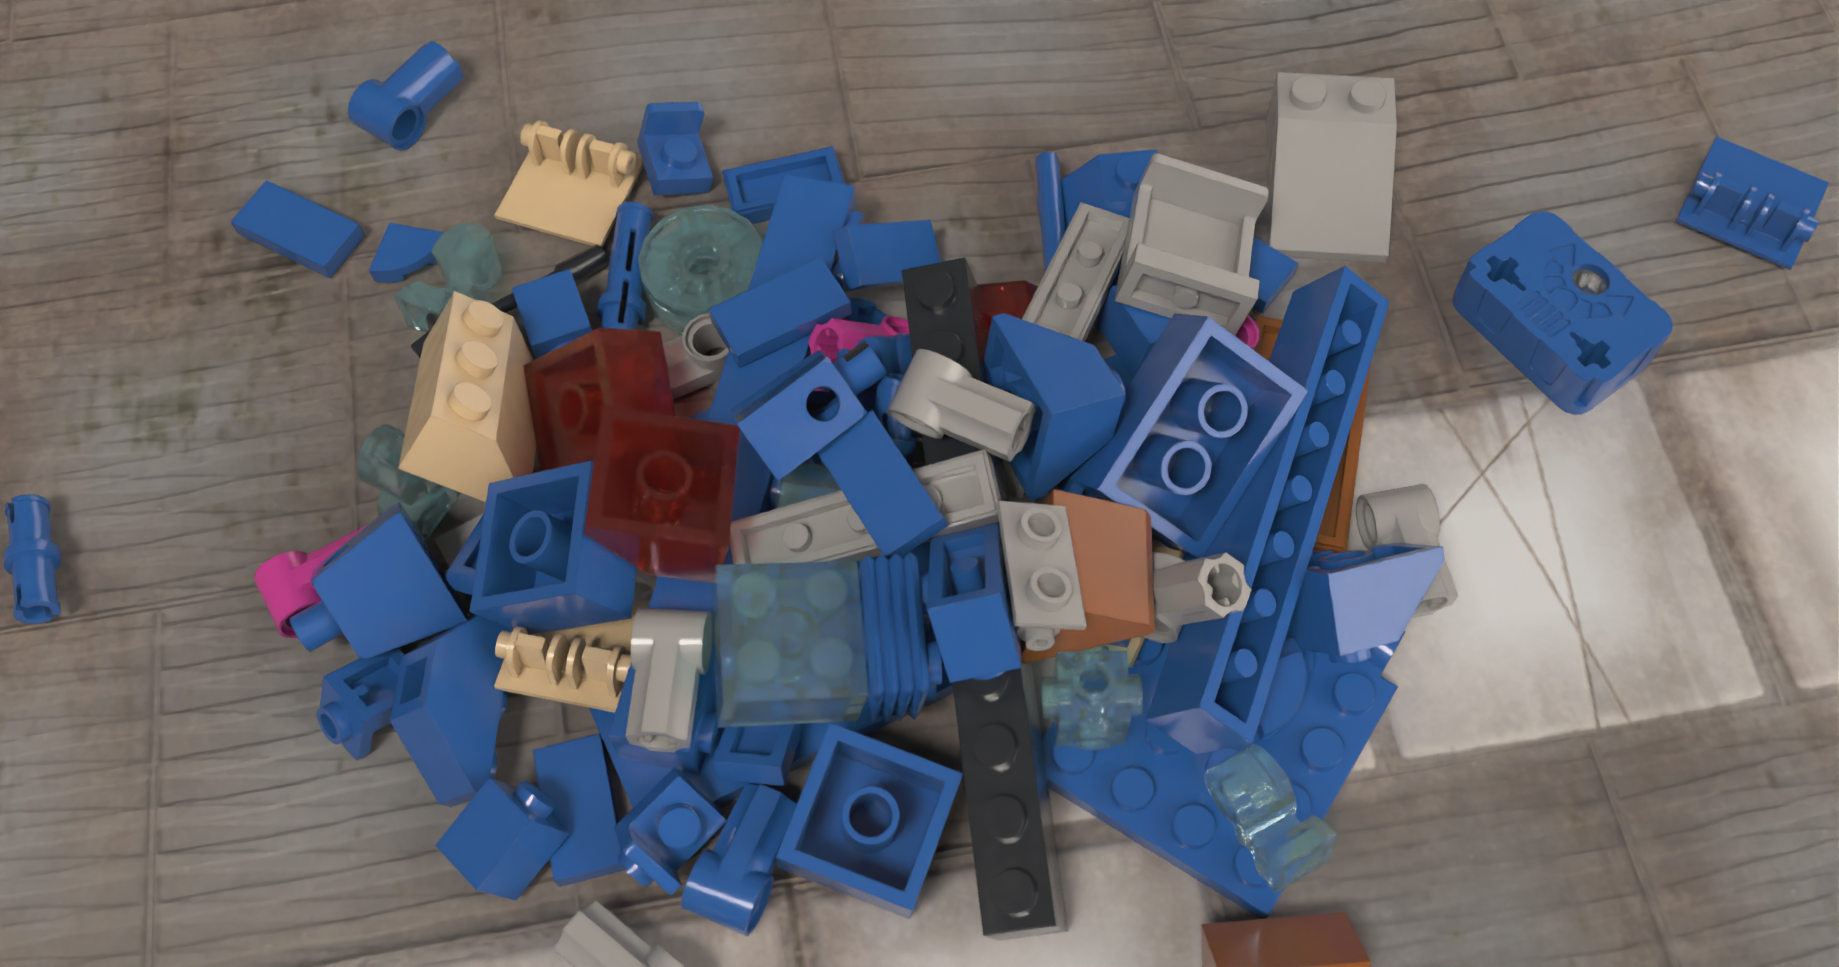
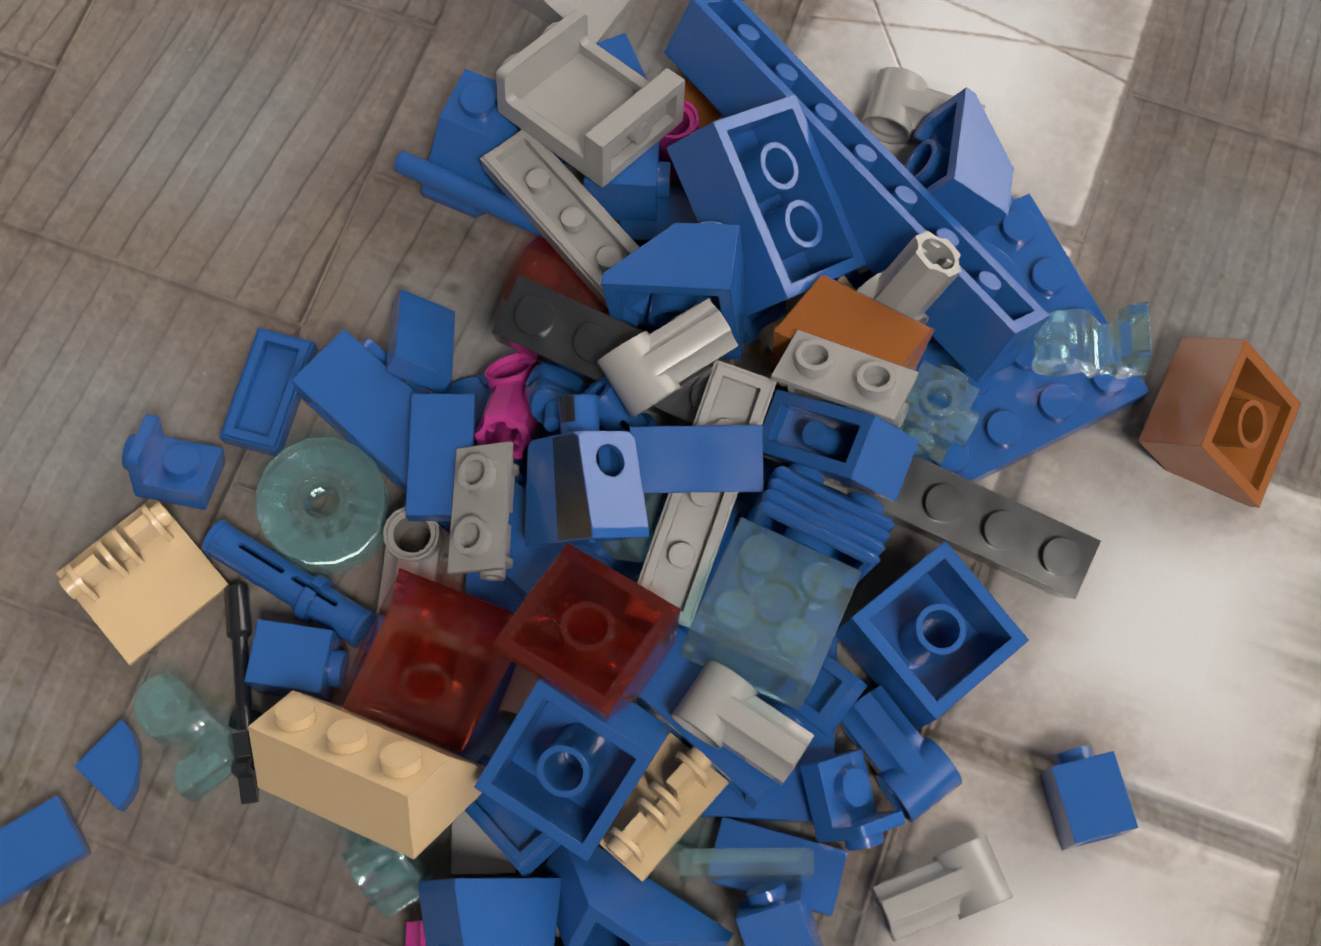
camera: 60 degrees left, 10 degrees up
none -> light grey hinge [447,441,519,581]
none -> clear light blue tile [679,848,814,882]

